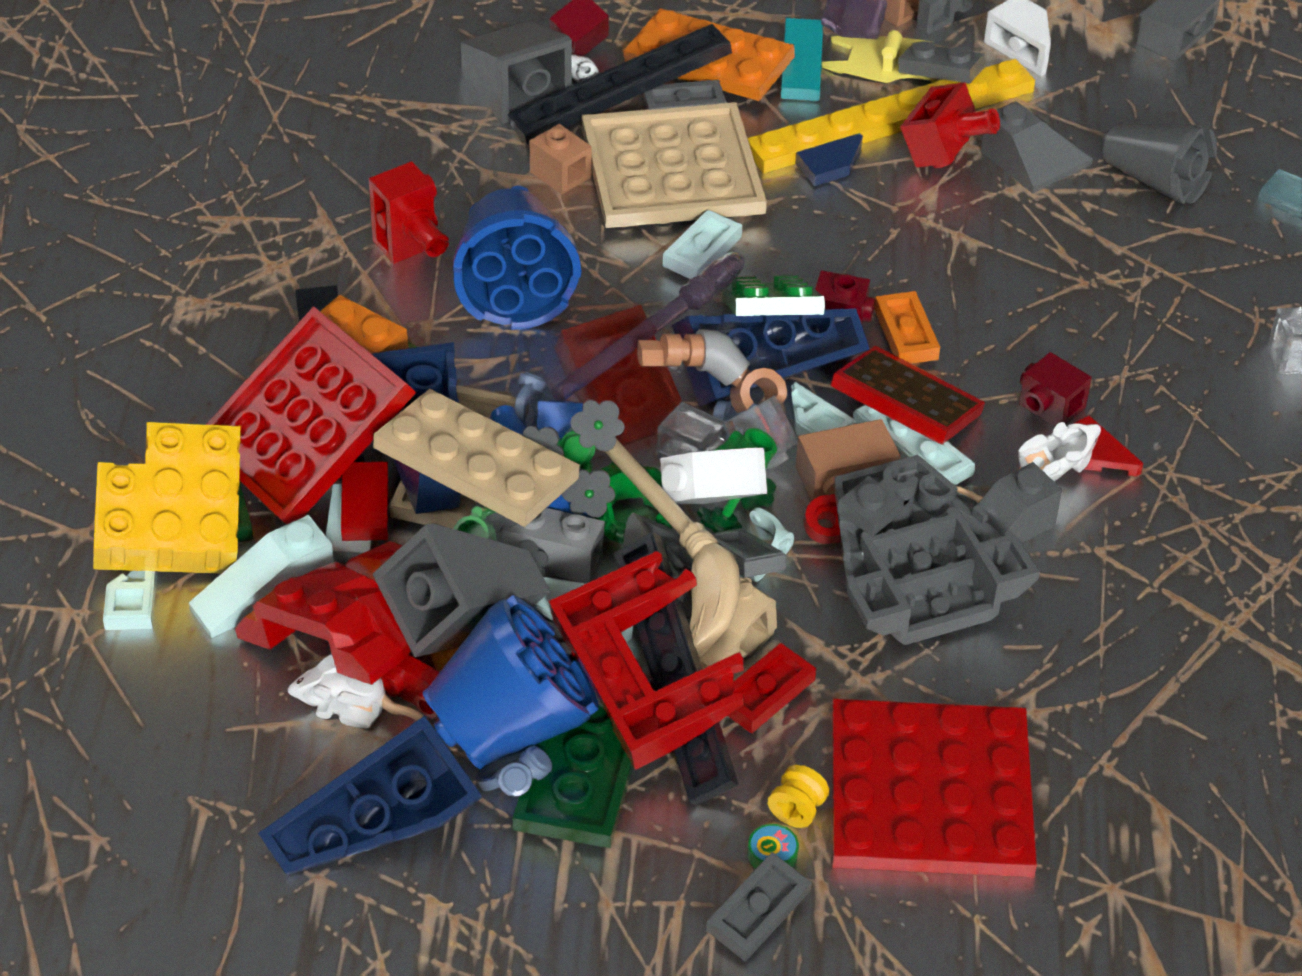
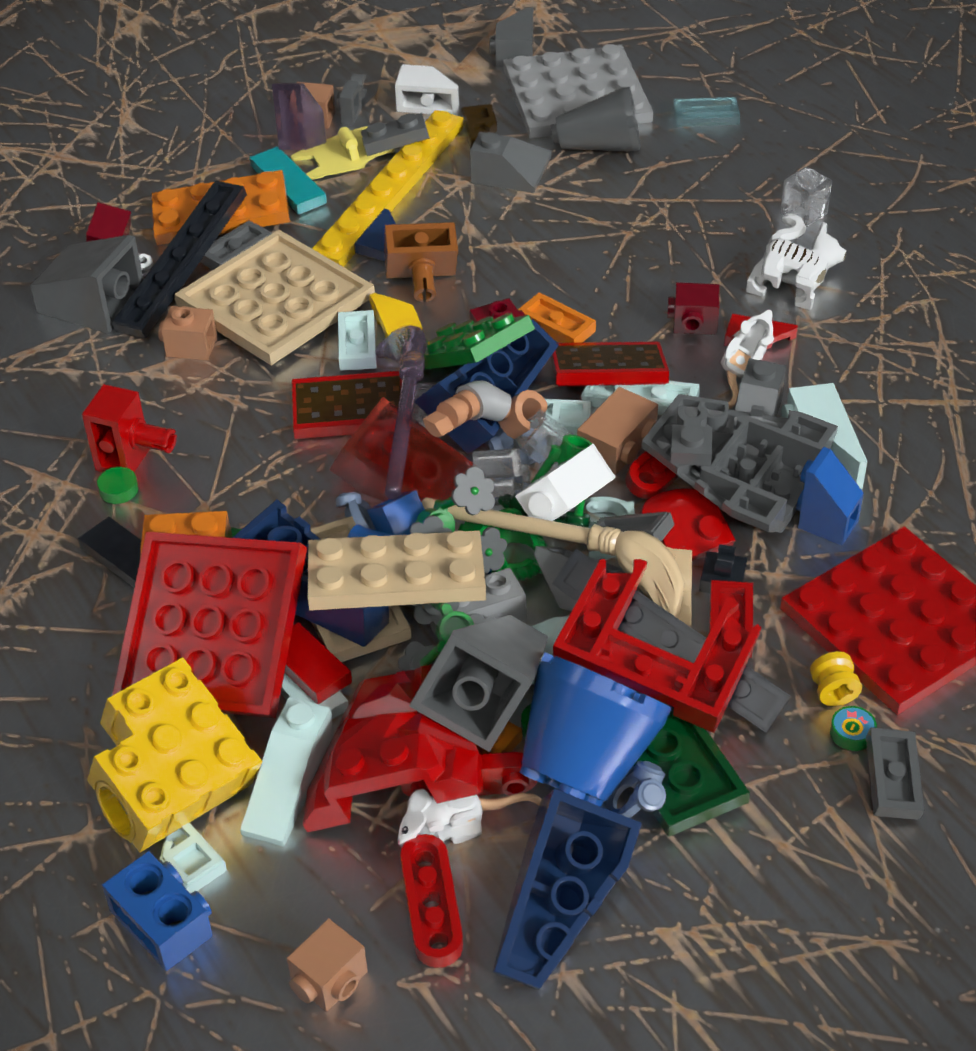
camera: 35 degrees left, 0 degrees up
blue cone [452,186,581,330] -> none
red brick [900,82,1000,168] -> none
none -> green tile [97,467,138,504]
none -> blue brick [102,851,213,972]
none -> nougat brick [287,918,368,1012]
none -> tile [292,370,408,439]
none -> yellow slope [369,293,424,348]
none -> dark orange brick [384,222,458,302]
none -> red plate [400,834,463,968]
none -> dark brown tile [461,104,497,149]
none -> light grey plate [504,44,653,139]
none -> red slope [640,489,736,561]
none -> black tile [699,544,748,593]
none -> white animal [746,214,846,310]
none -> light aqua slope [781,383,867,490]
none -> blue slope [796,447,864,546]

